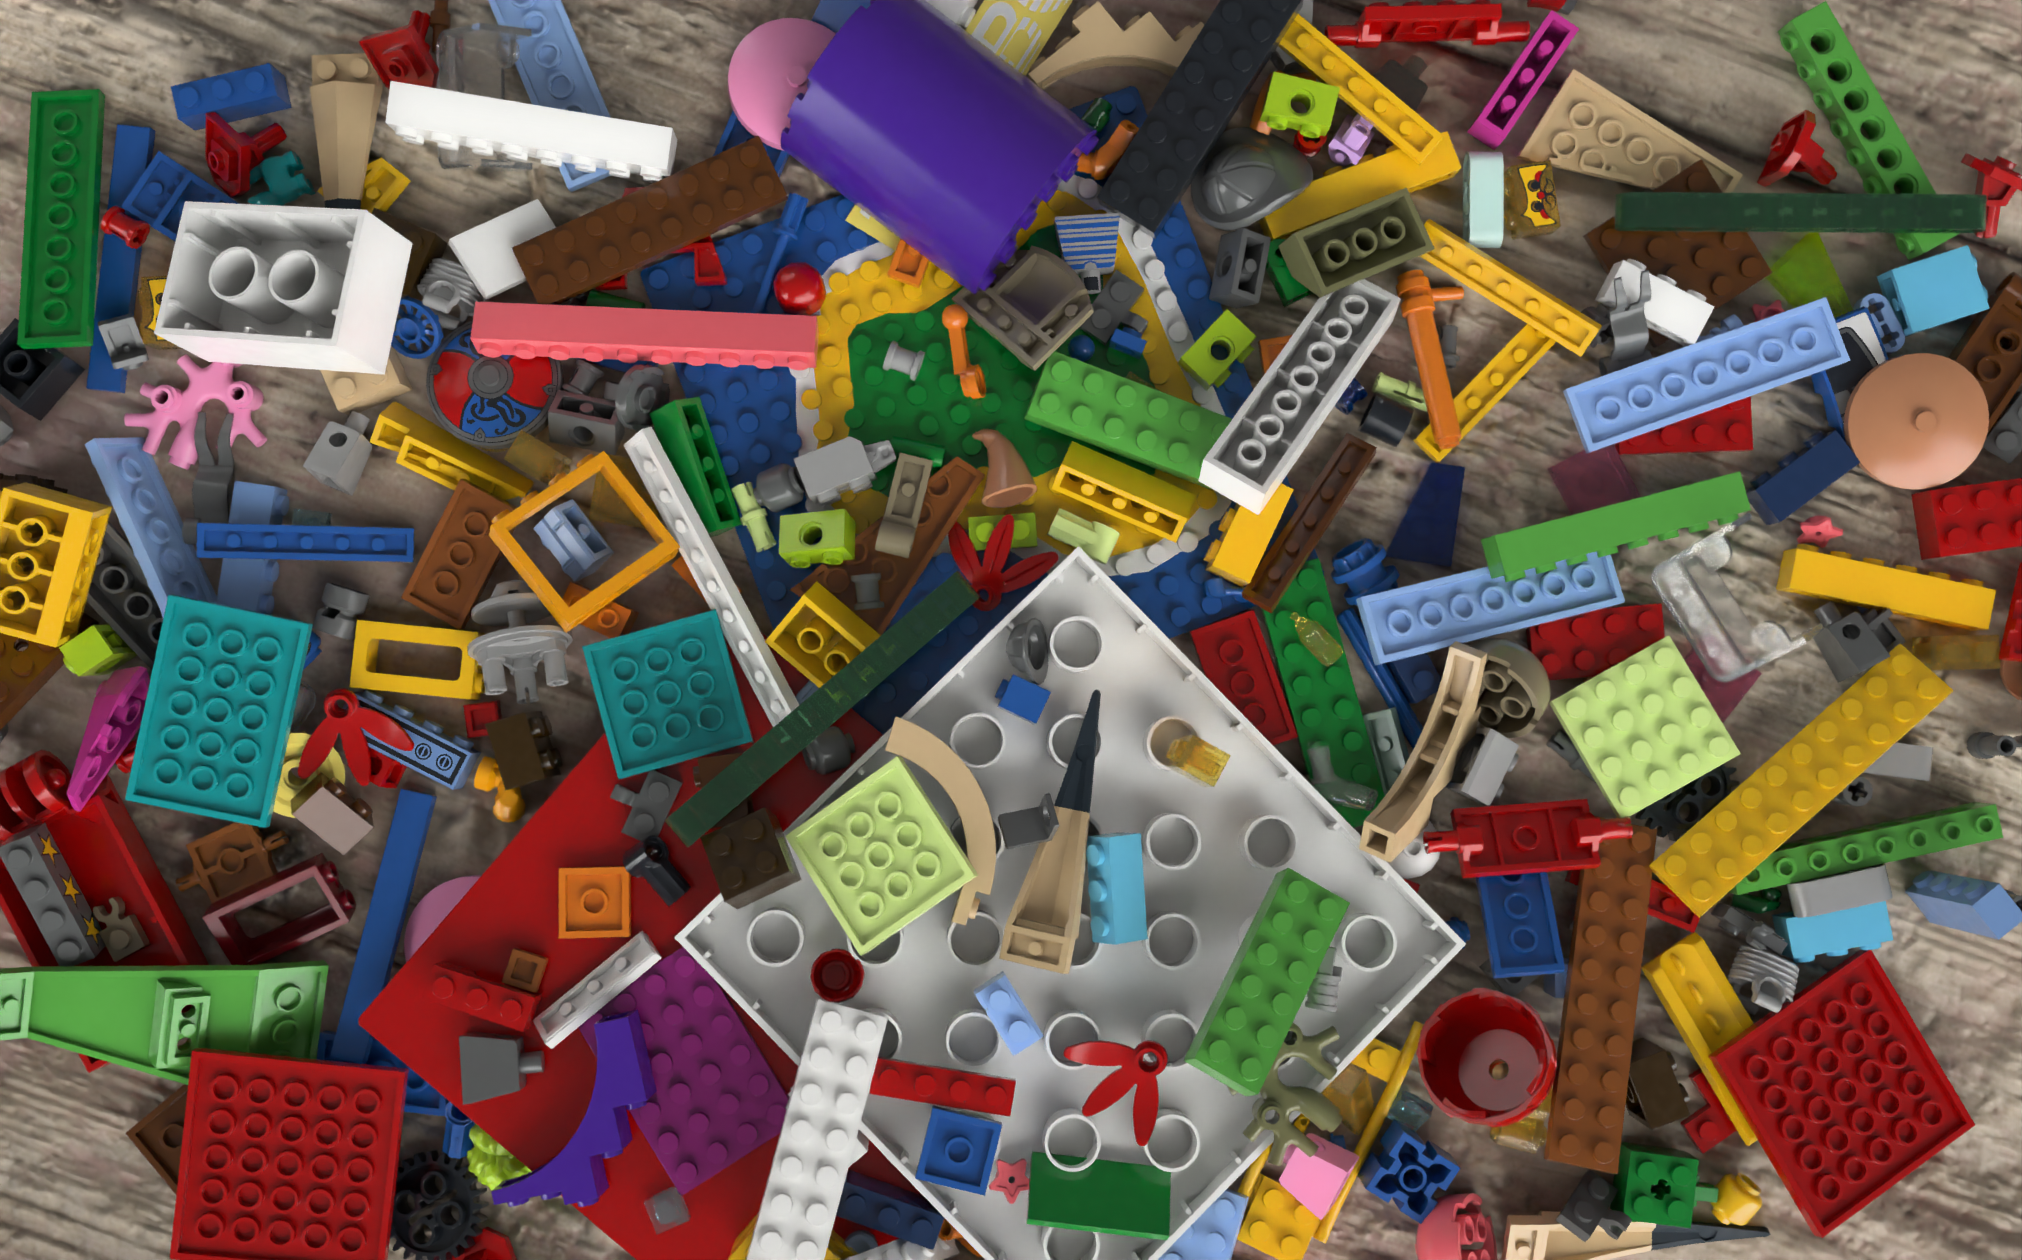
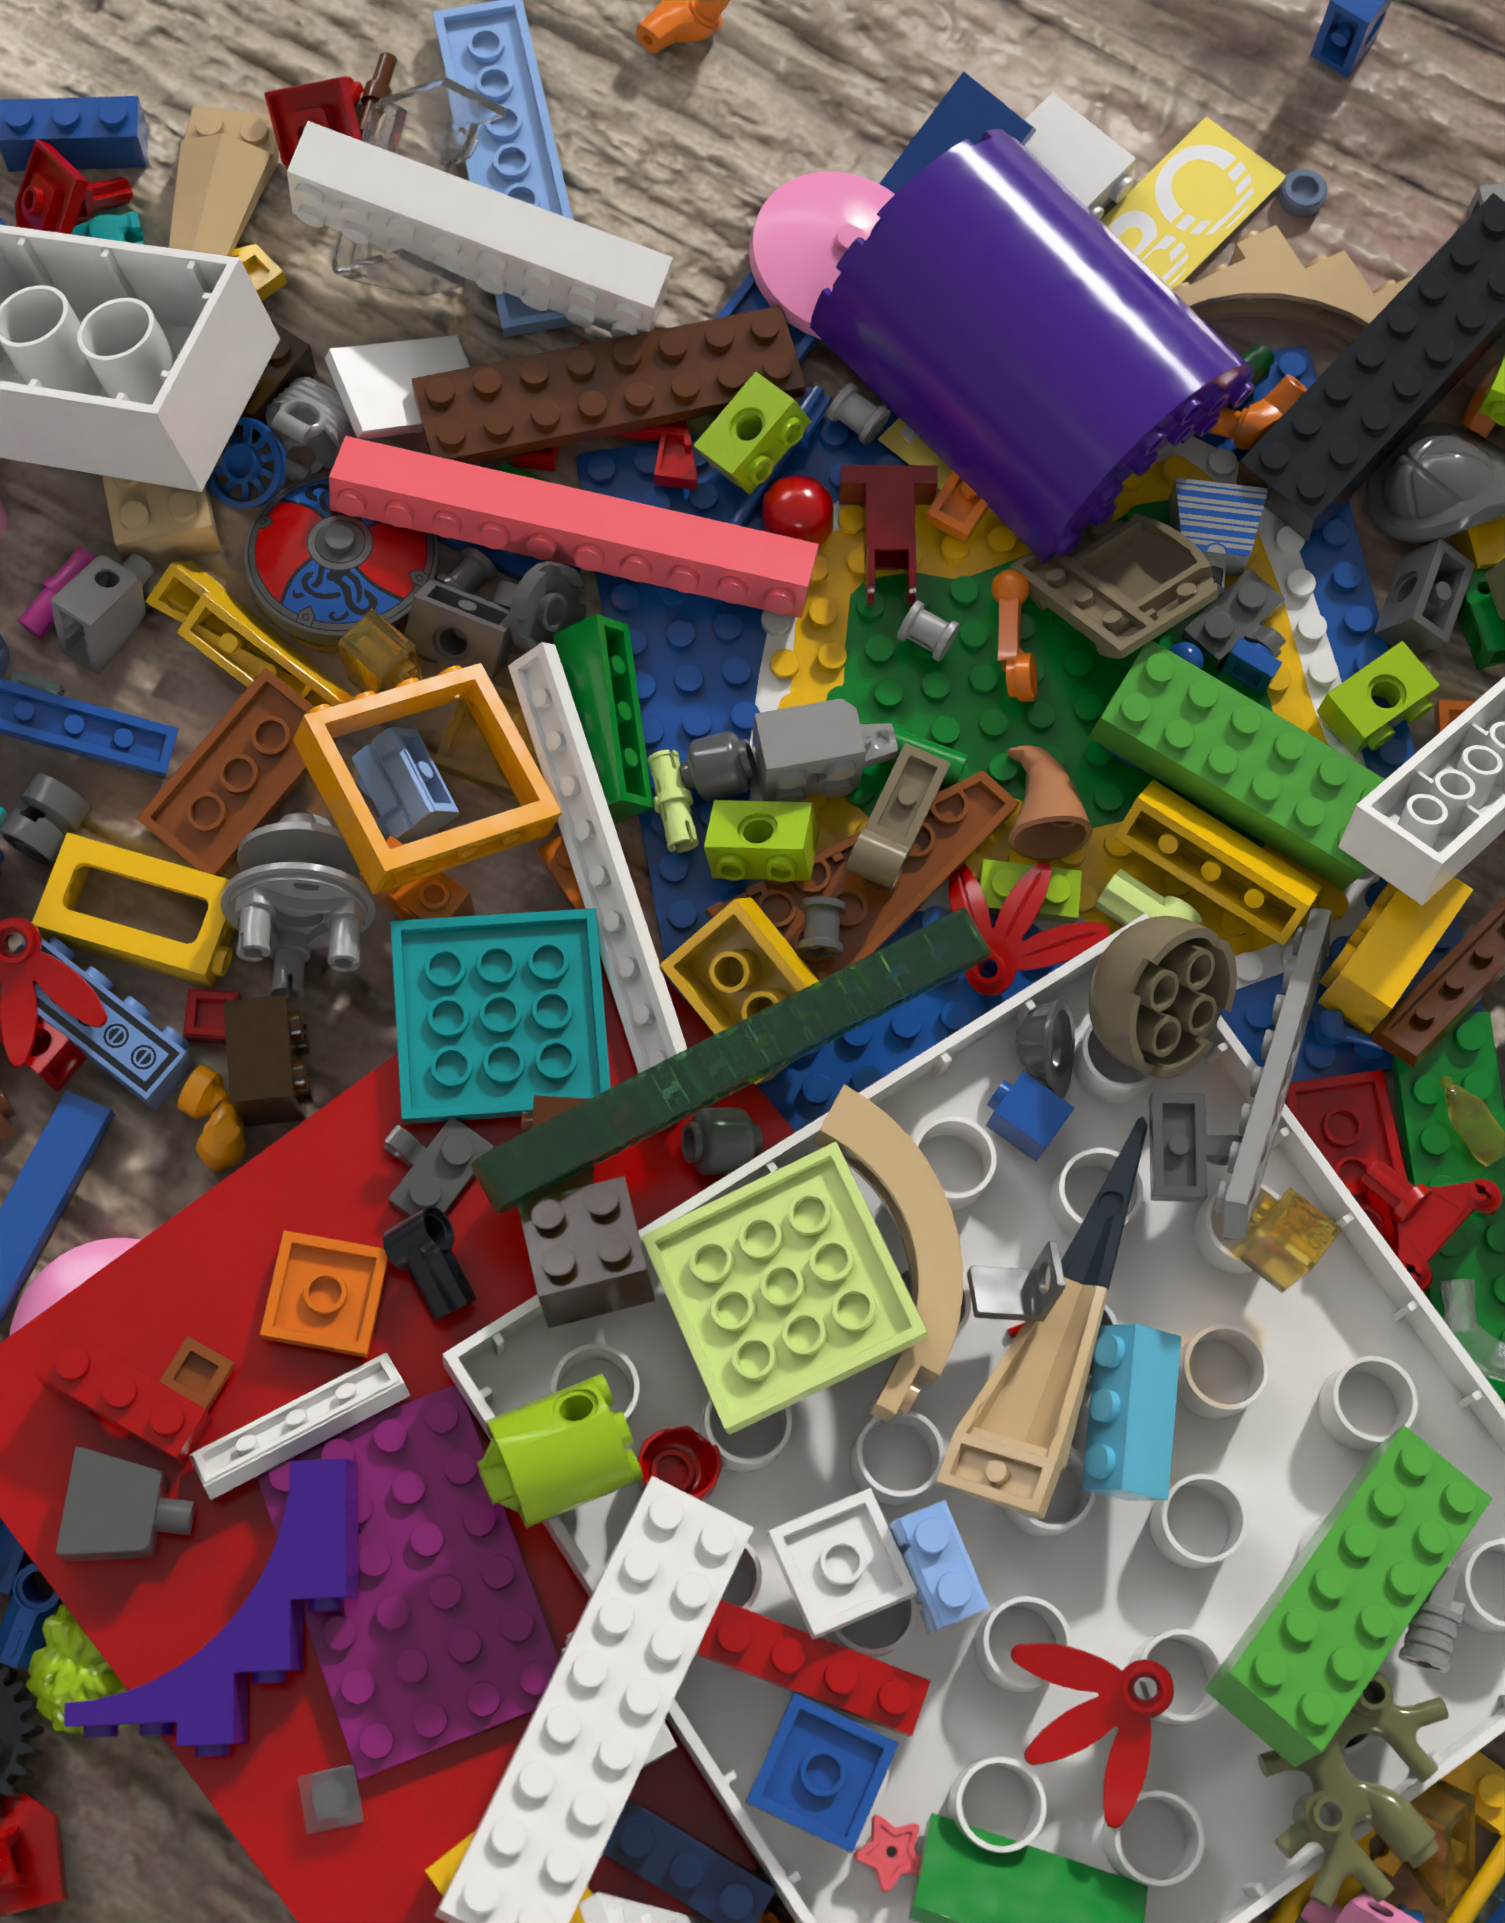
camera: 10 degrees right, 15 degrees down
none -> dark pink pin [17,546,96,640]
none -> lime cylinder [477,1374,644,1528]
none -> lime brick [693,372,811,495]
none -> white plate [767,1488,918,1640]
none -> light grey bush [827,382,890,445]
none -> dark red piece [838,465,938,606]
none -> dark tan cylinder [1089,916,1237,1079]
none -> dark grey plate [1149,1092,1243,1202]
none -> light grey plate [1215,907,1332,1241]
none -> red axle [1361,1160,1503,1292]

